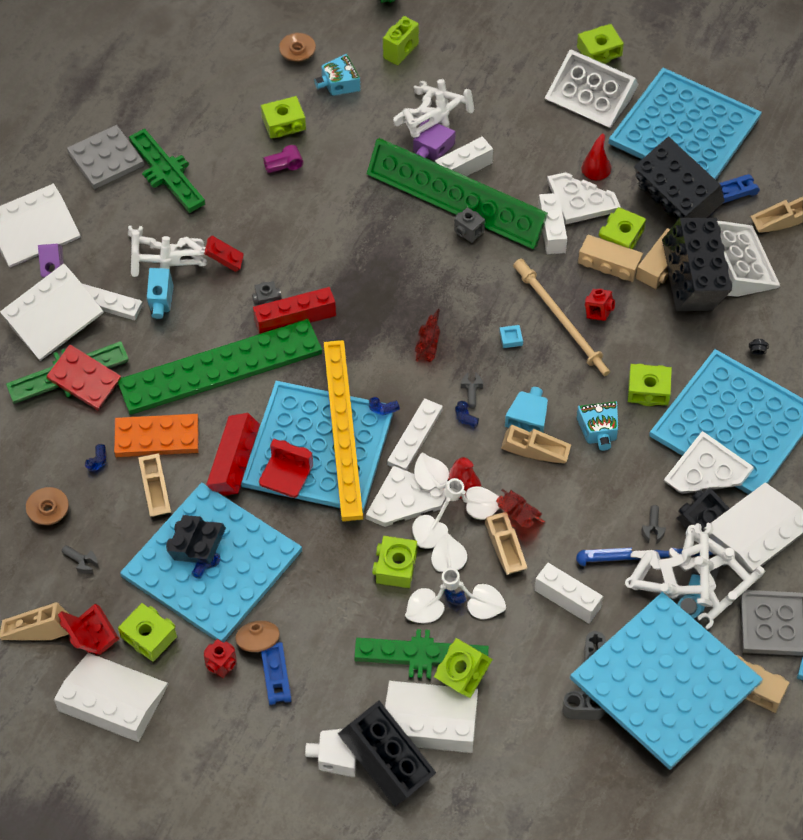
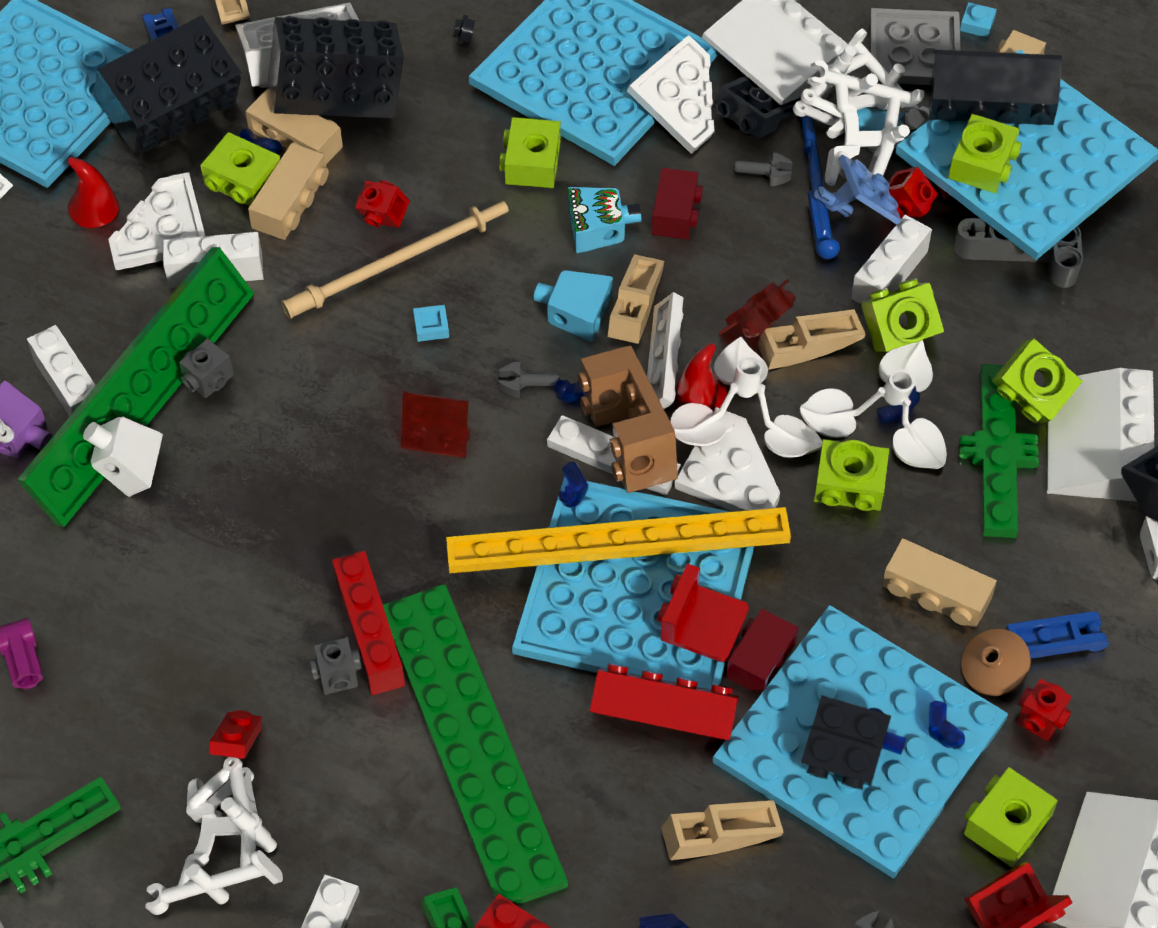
camera: 90 degrees left, 0 degrees up
orange plate [114,414,199,457] -> none
medium azure torso [147,268,174,319] -> none
none -> white torso [83,417,163,497]
none -> clear blue arm [239,129,282,155]
none -> medium nougat plate [578,345,678,493]
none -> white plate [647,292,684,409]
none -> dark red brick [652,168,703,240]
none -> dark red brick [725,609,799,695]
none -> medium blue plate [814,154,902,225]
none -> lime brick [860,278,944,352]
none -> tan brick [882,538,997,629]
none -> red brick [888,166,938,219]
none -> clear blue arm [928,701,965,750]
none -> black slope [929,50,1062,125]
none -> lime brick [948,114,1022,194]

